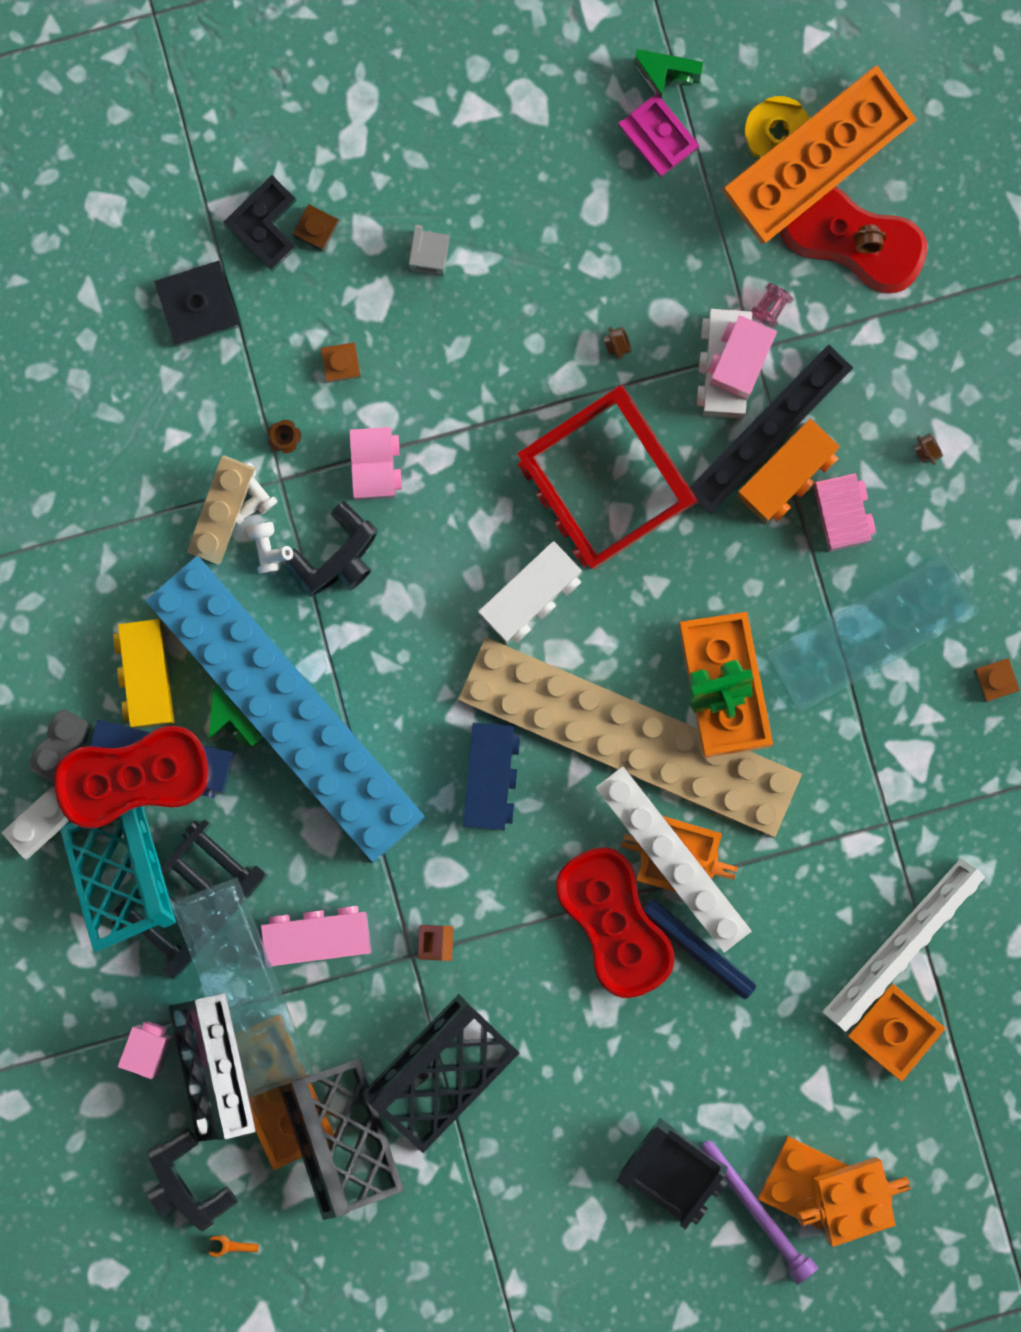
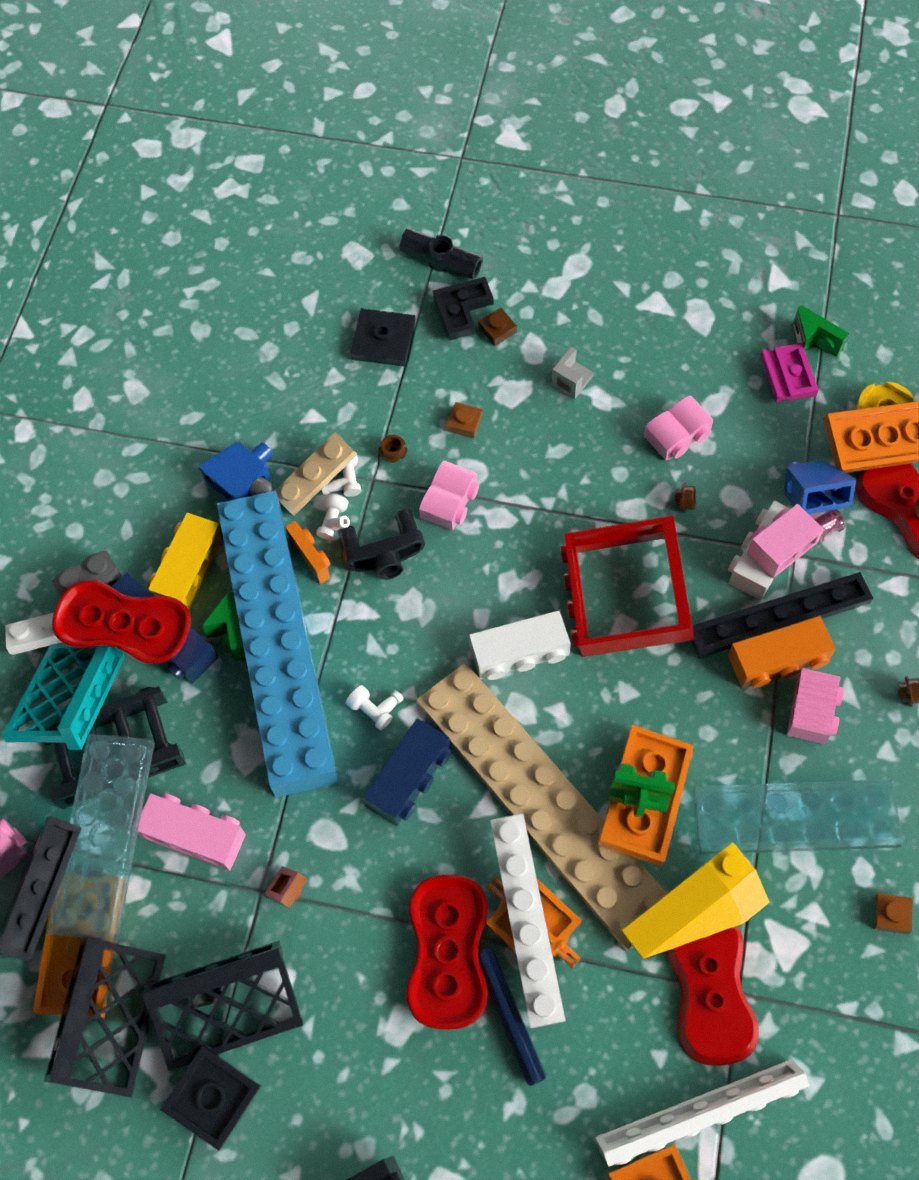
camera: 30 degrees right, 20 degrees down
none -> black plate [160,1046,262,1151]
none -> blue torso [199,442,273,501]
none -> dark grey hinge [249,477,275,496]
none -> orange plate [285,520,331,584]
none -> white piece [345,685,403,731]
none -> black piece [399,228,483,279]
none -> yellow wedge [621,842,769,959]
none -> bright pink brick [644,396,713,461]
none -> red plate [665,926,759,1066]
none -> blue torso [784,461,856,514]

